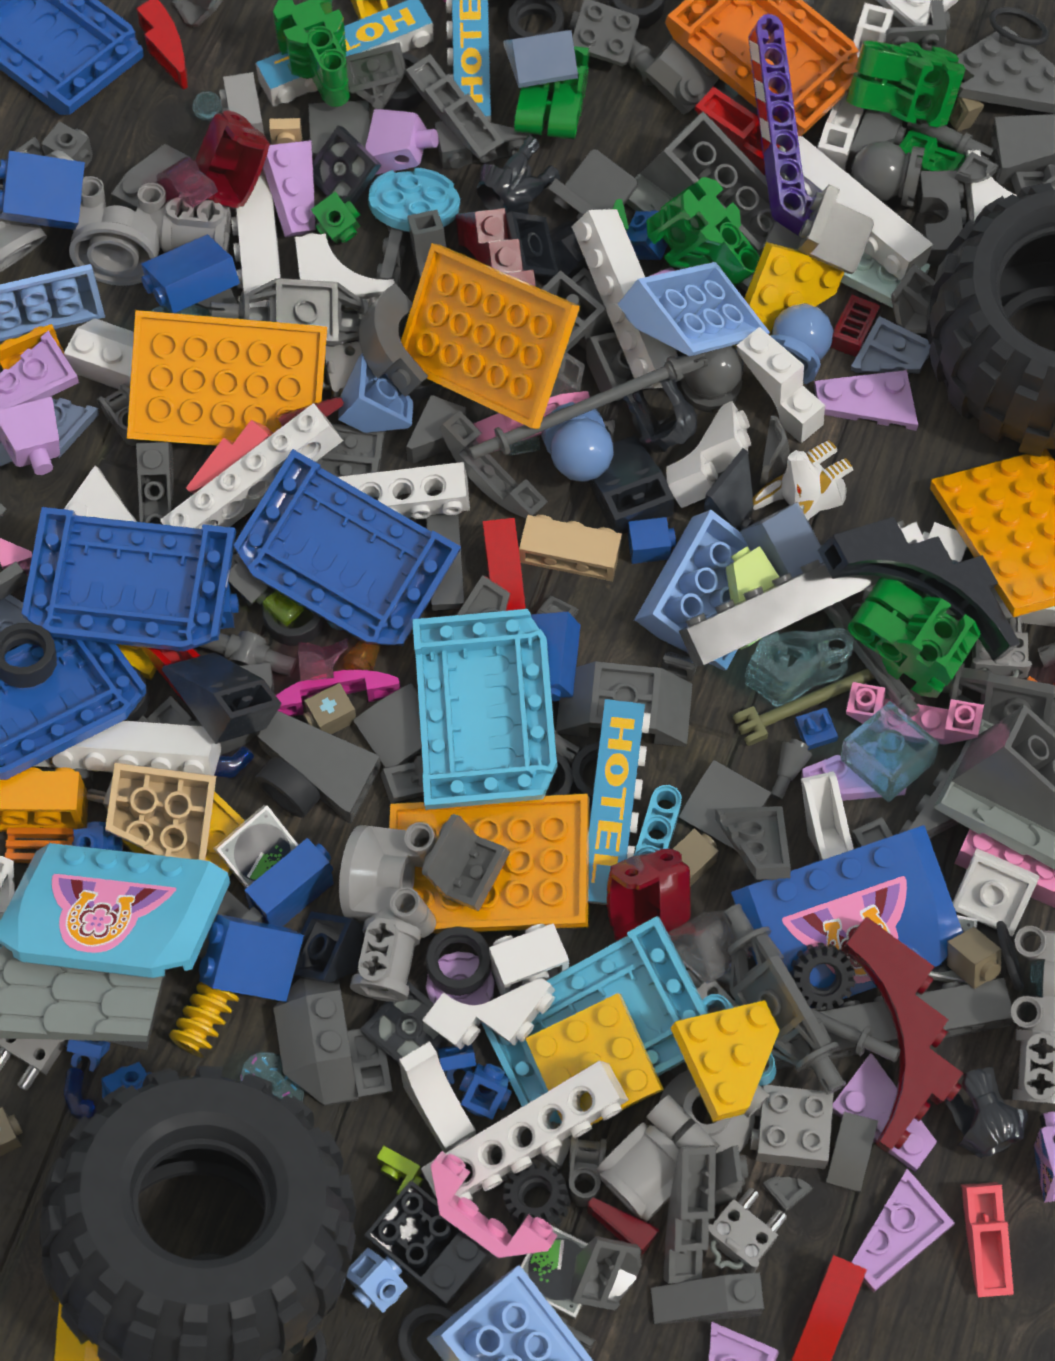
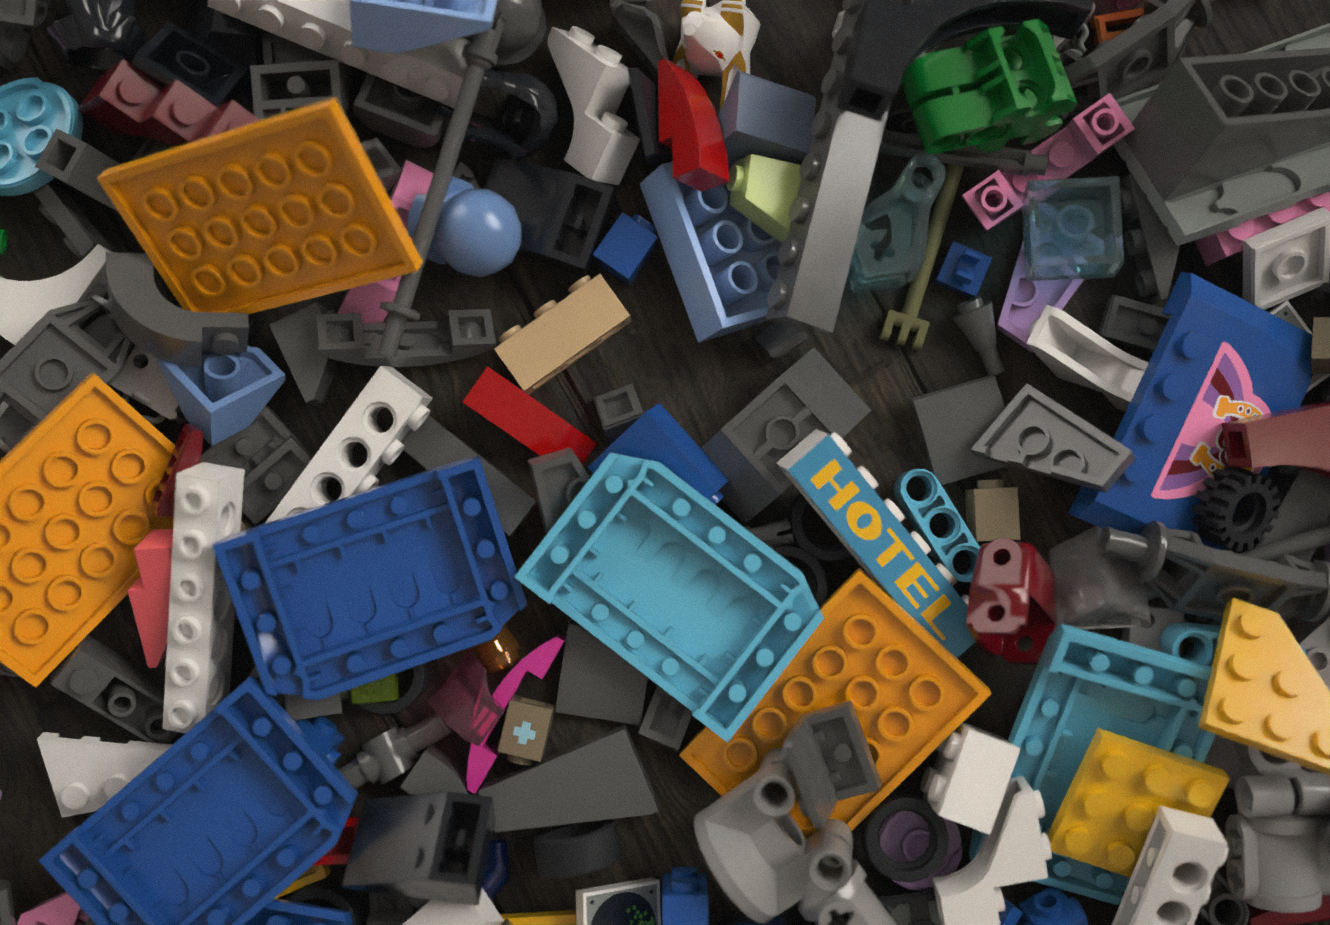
camera: 45 degrees left, 20 degrees up
none -> red slope [658,58,730,192]

